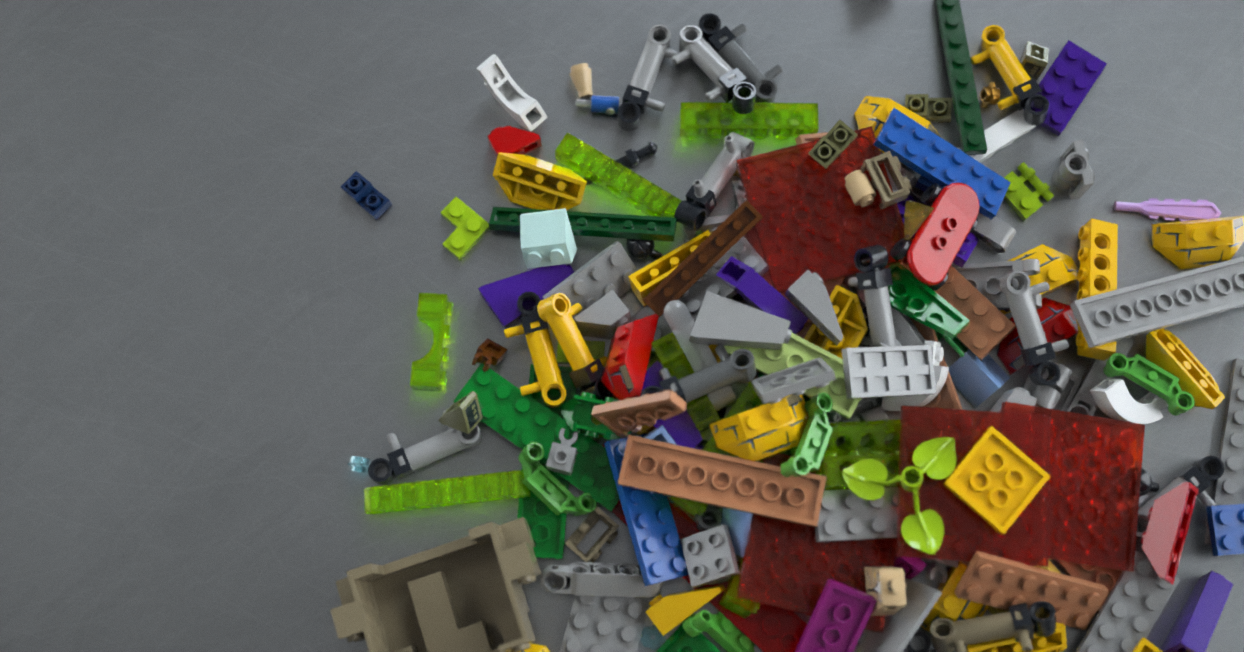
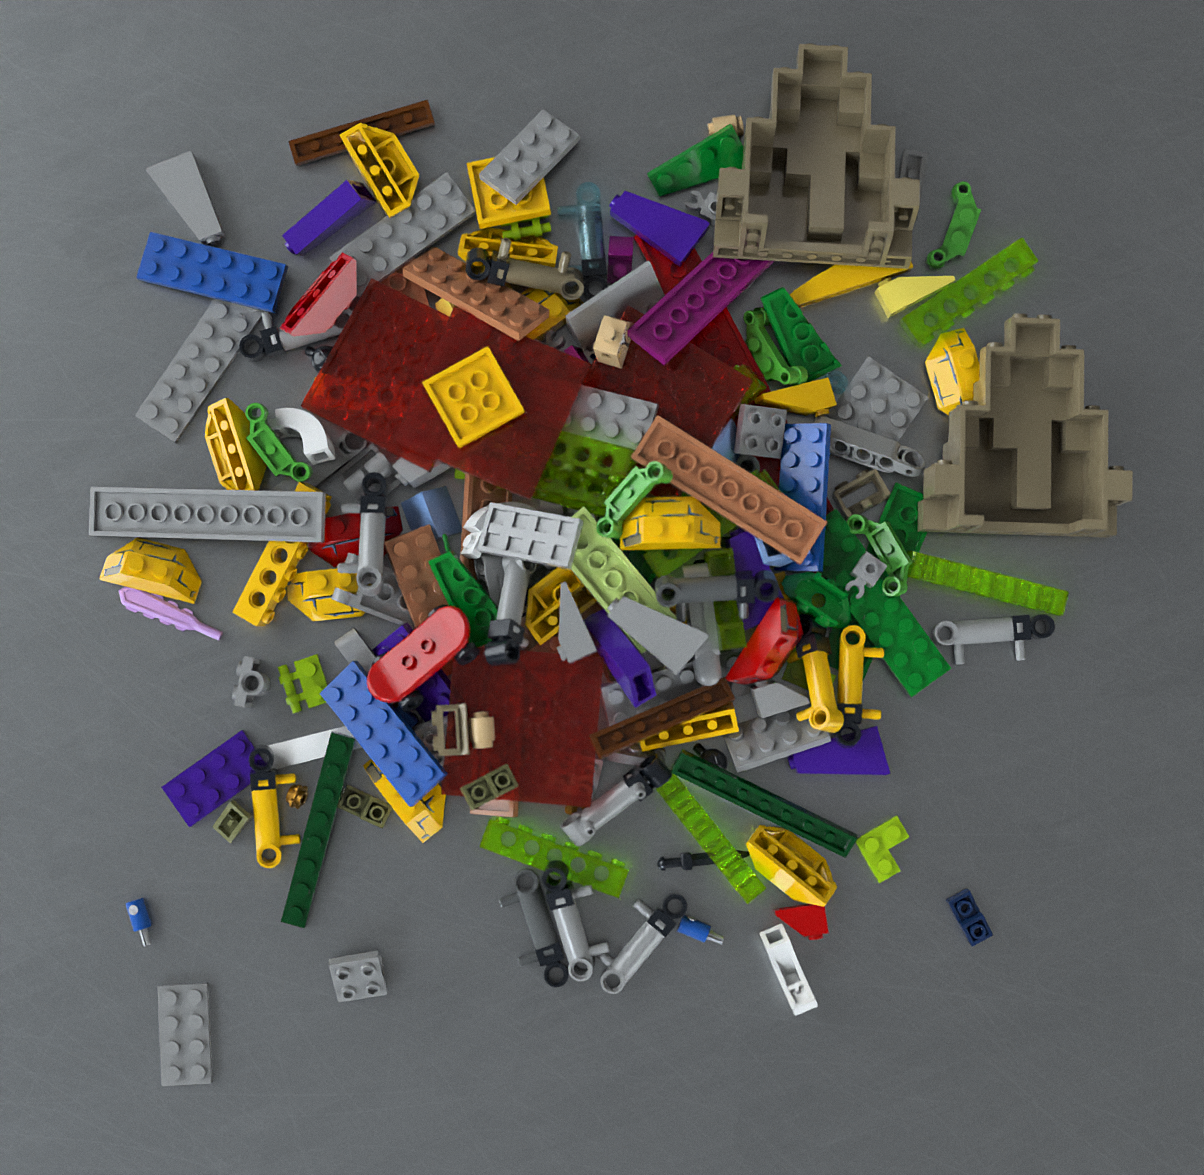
camera: 160 degrees left, 10 degrees up
clear light blue plate [347,456,370,472] -> none
clear neon green arch [410,293,453,392] -> none
olive slope [438,391,482,434] -> none
reddish brown plate [472,338,508,371] -> none
light aqua slope [520,208,577,269] -> none
tan cone [569,63,593,99] -> none
nougat wing [591,390,686,438] -> none
light grey plate [751,357,836,404] -> none
lime plant [842,437,956,555] -> none
clear yellow slope [904,200,934,240] -> none

